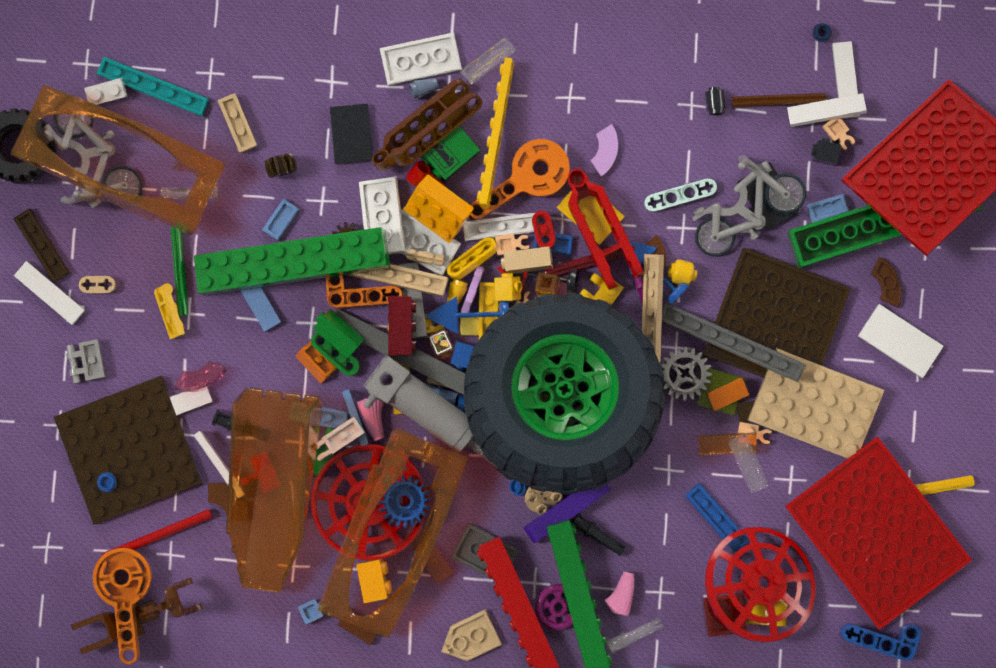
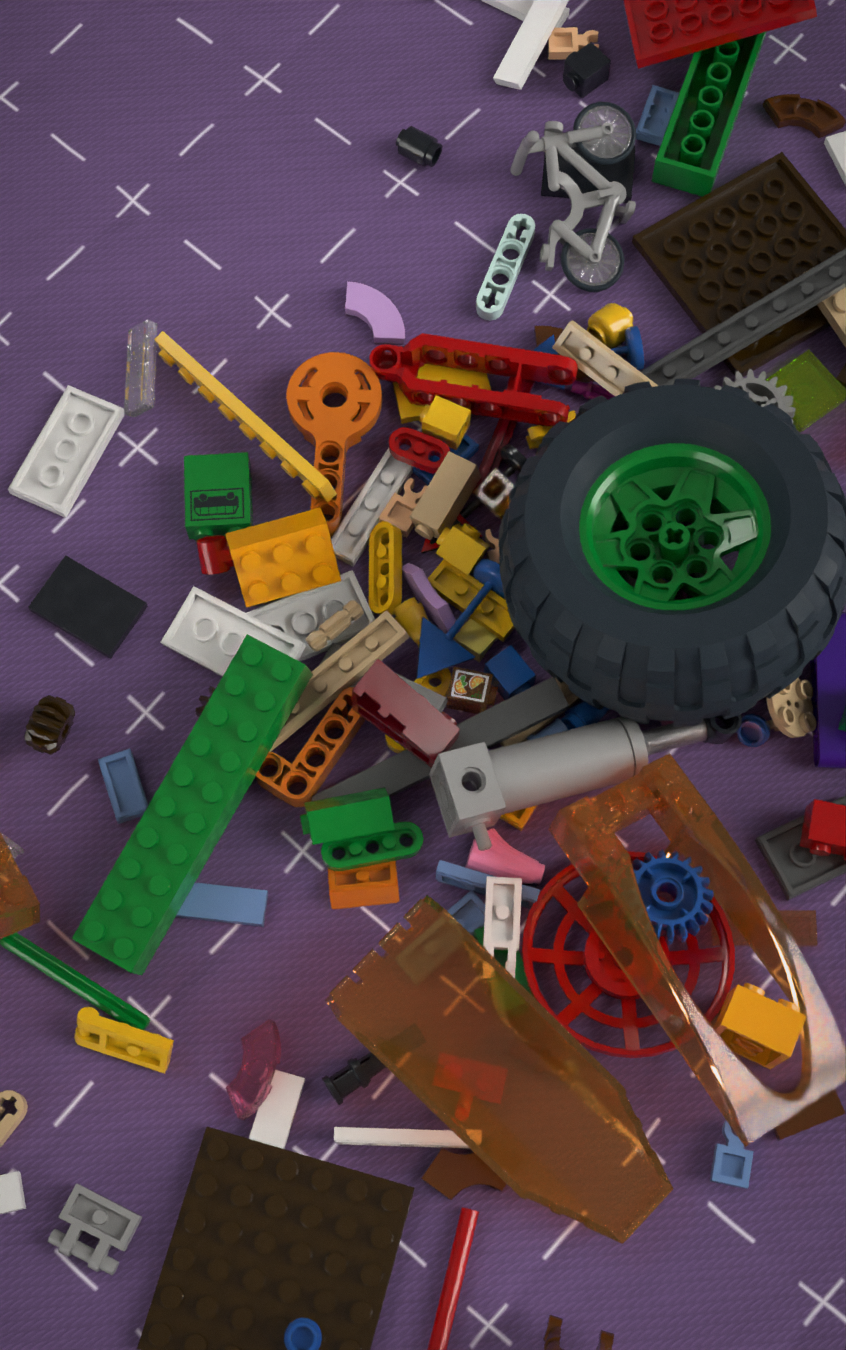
camera: 50 degrees left, 15 degrees down
reddish brown piece [372,79,483,171] -> none
sand blue cone [409,78,439,99] -> none
orange slope [706,377,749,411] -> none
reddish brown axle [732,93,826,107] -> none
none -> yellow brick [419,395,471,450]

